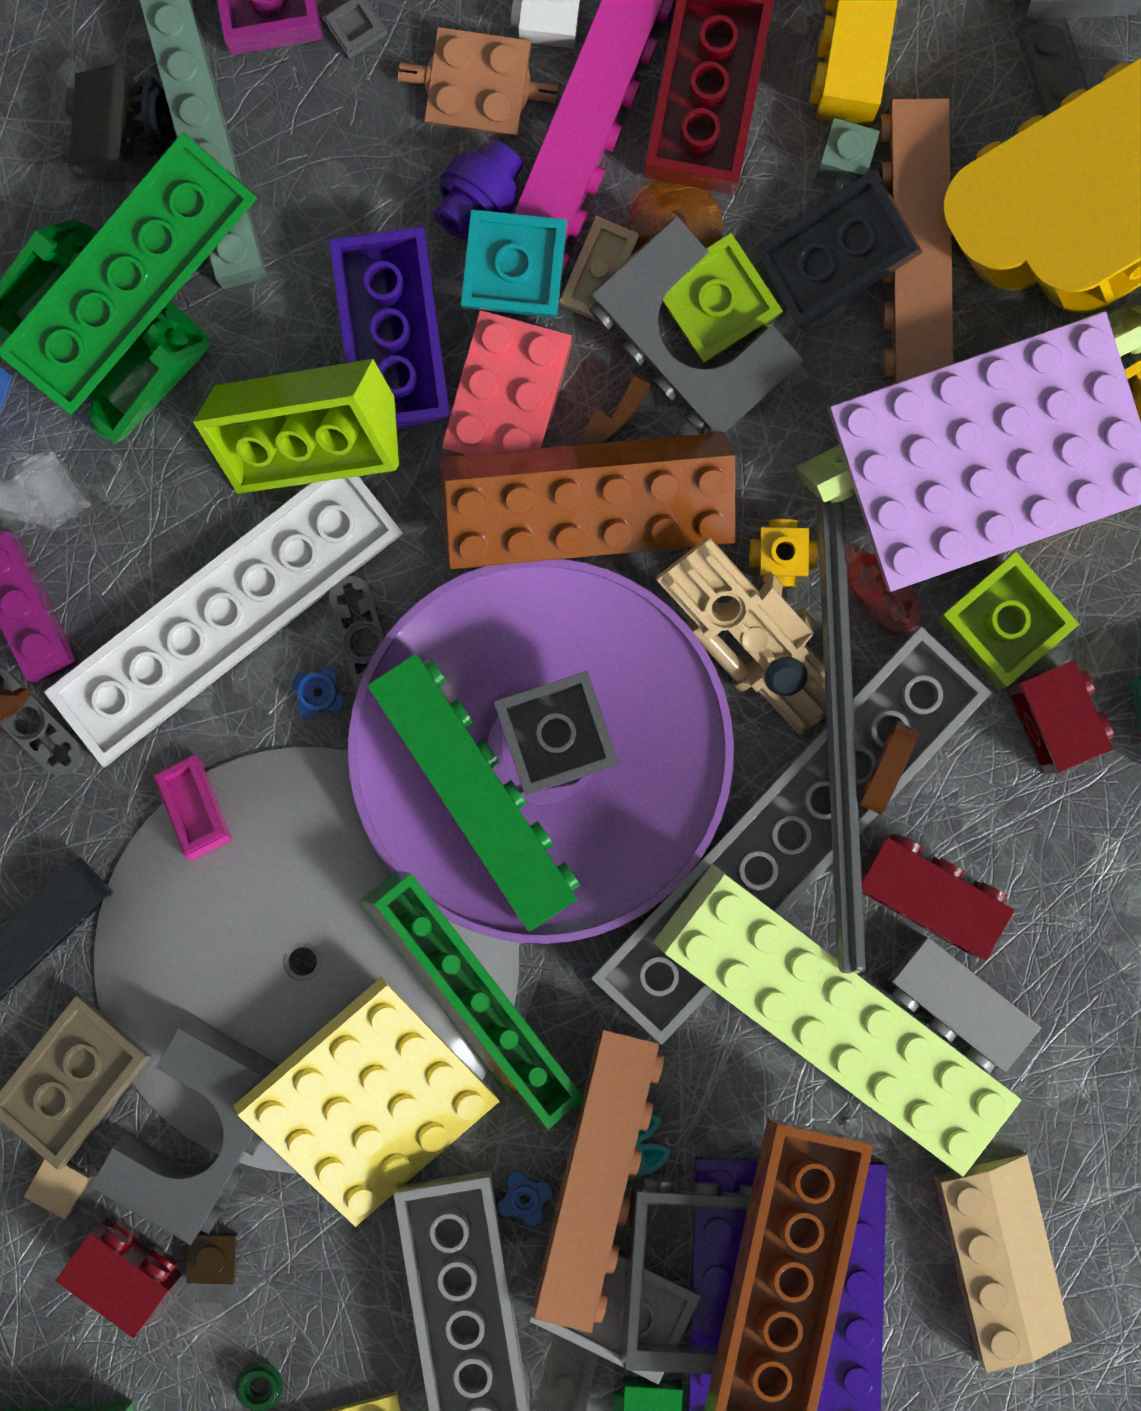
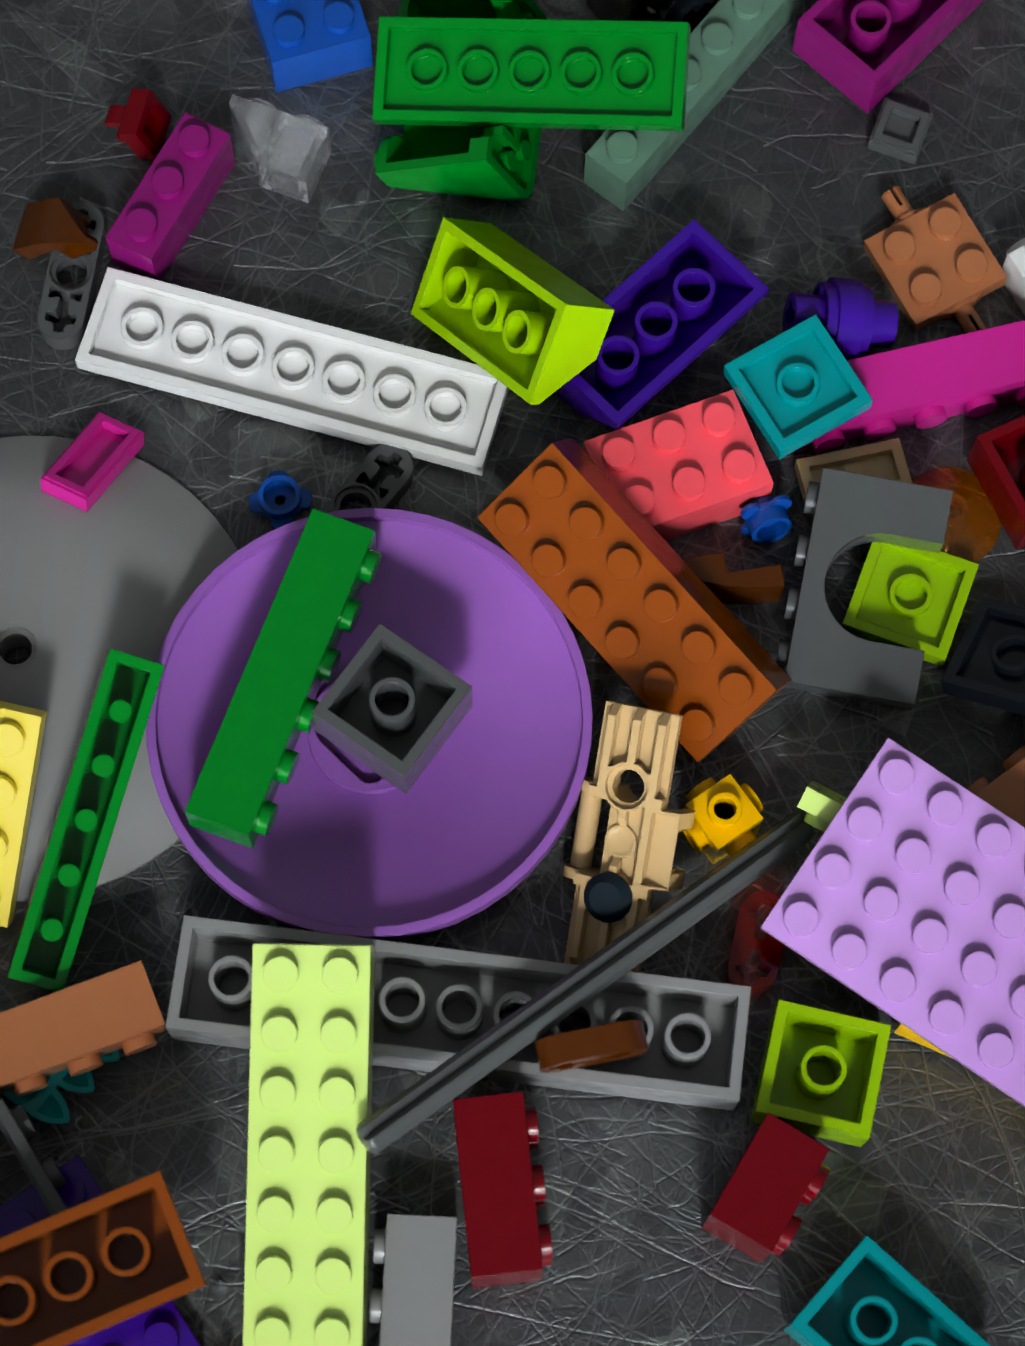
camera: 50 degrees right, 15 degrees down
none -> blue plate [740,495,792,544]

